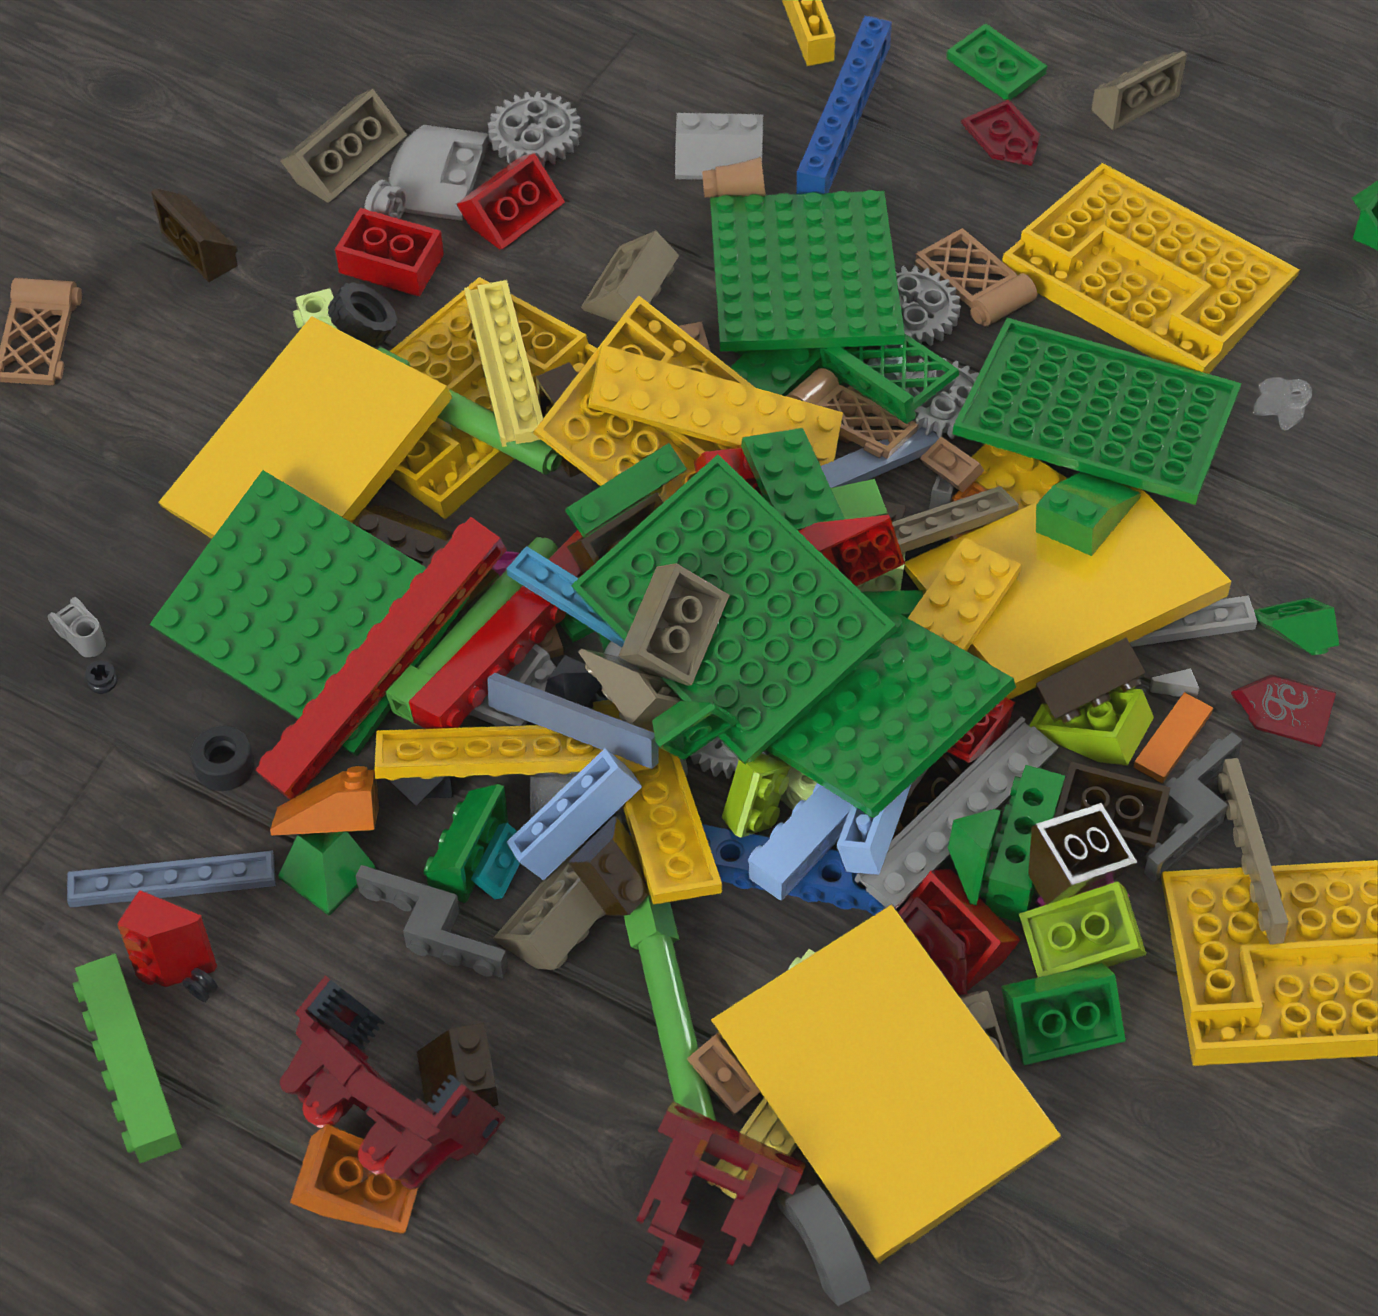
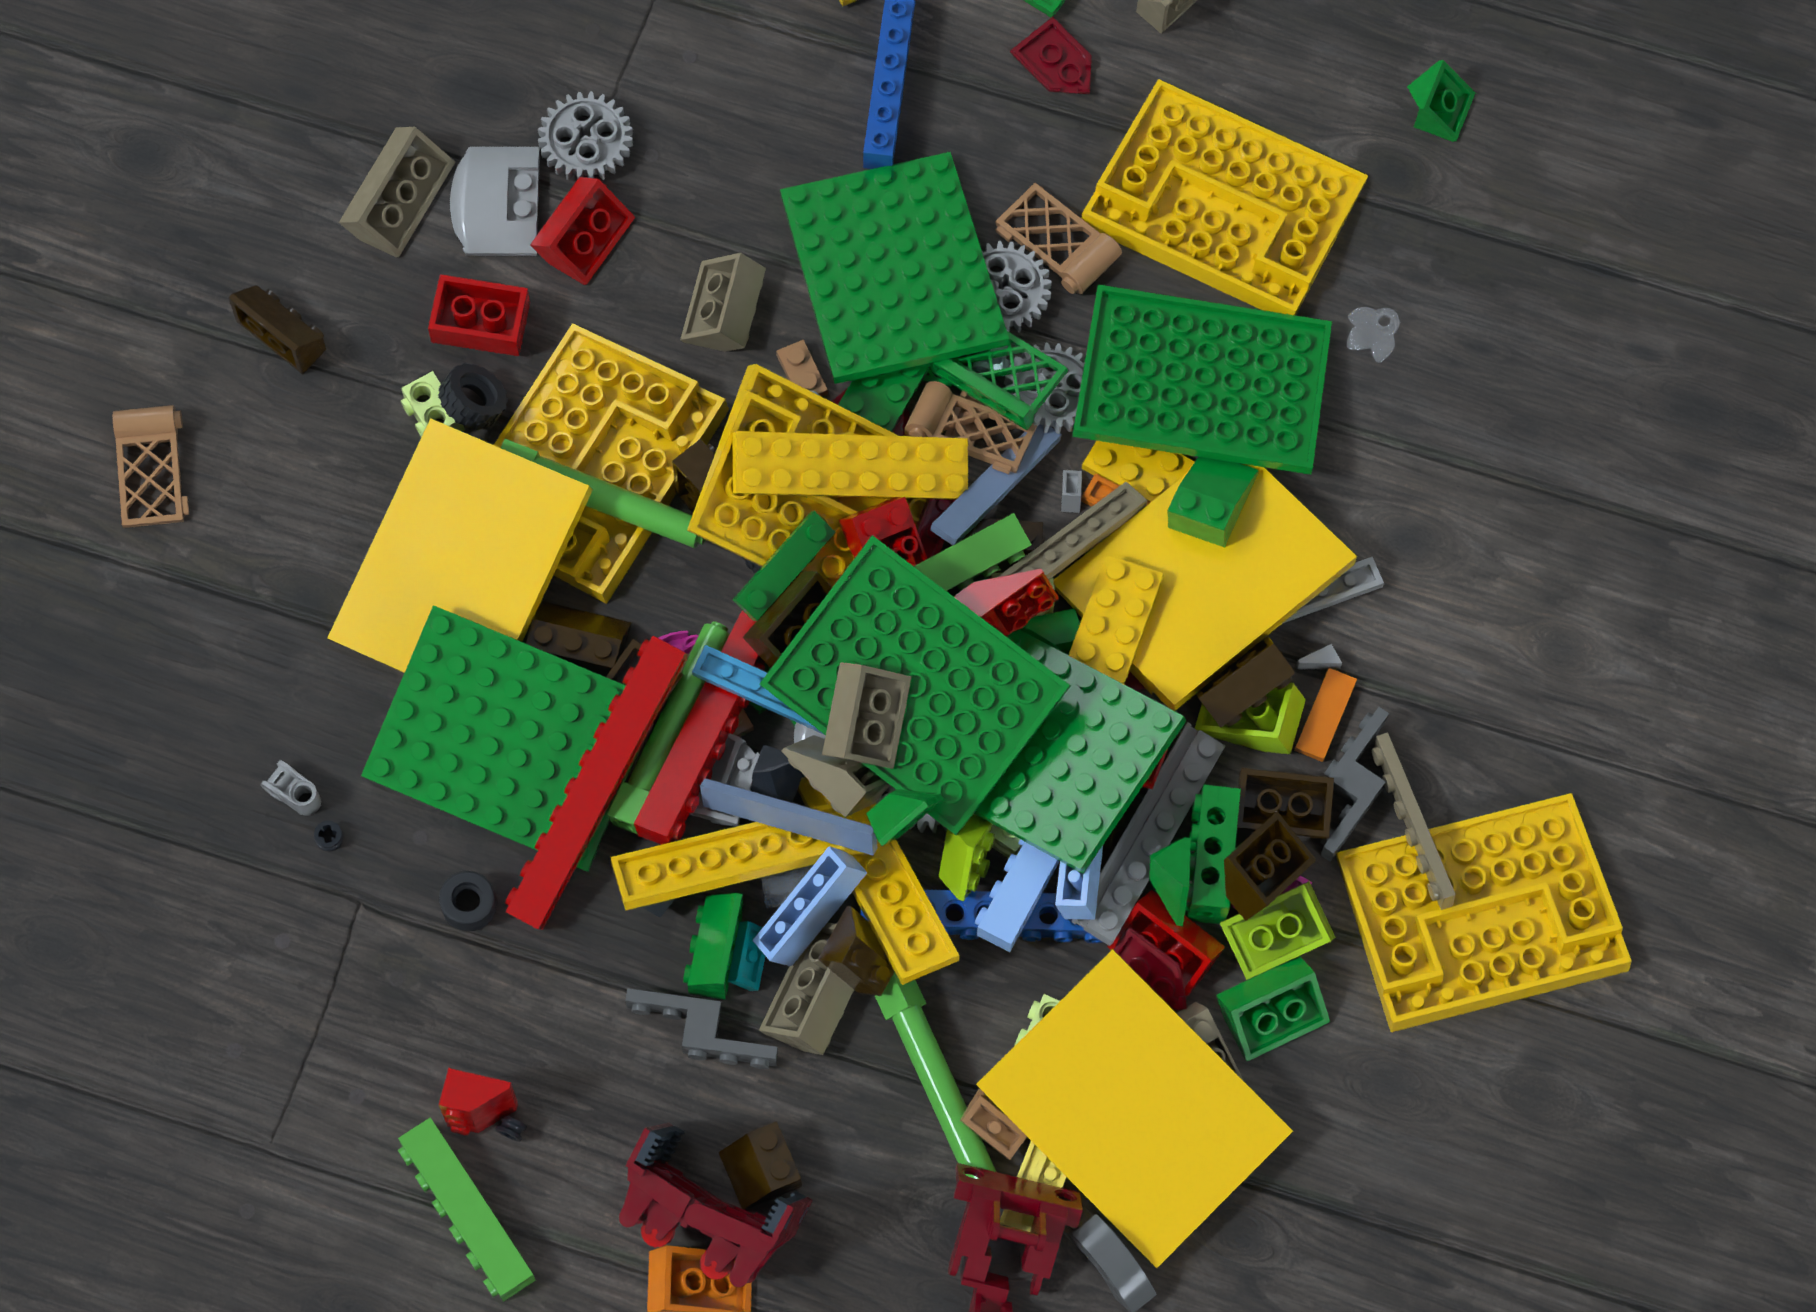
camera: 15 degrees left, 15 degrees up
sand blue tile [67,851,276,907] -> none
orange slope [270,766,379,836] -> none
green slope [278,831,376,916] -> none
light grey wheel [364,180,407,219] -> none
light yellow plate [464,280,543,447] -> none
light grey slope [675,113,763,180] -> none
medium nougat plant [702,157,766,198] -> none
green plate [741,428,845,531] -> none
medium nougat plate [920,437,985,493] -> none
dark red tile [1231,674,1336,747] -> none
green slope [1254,598,1339,655] -> none

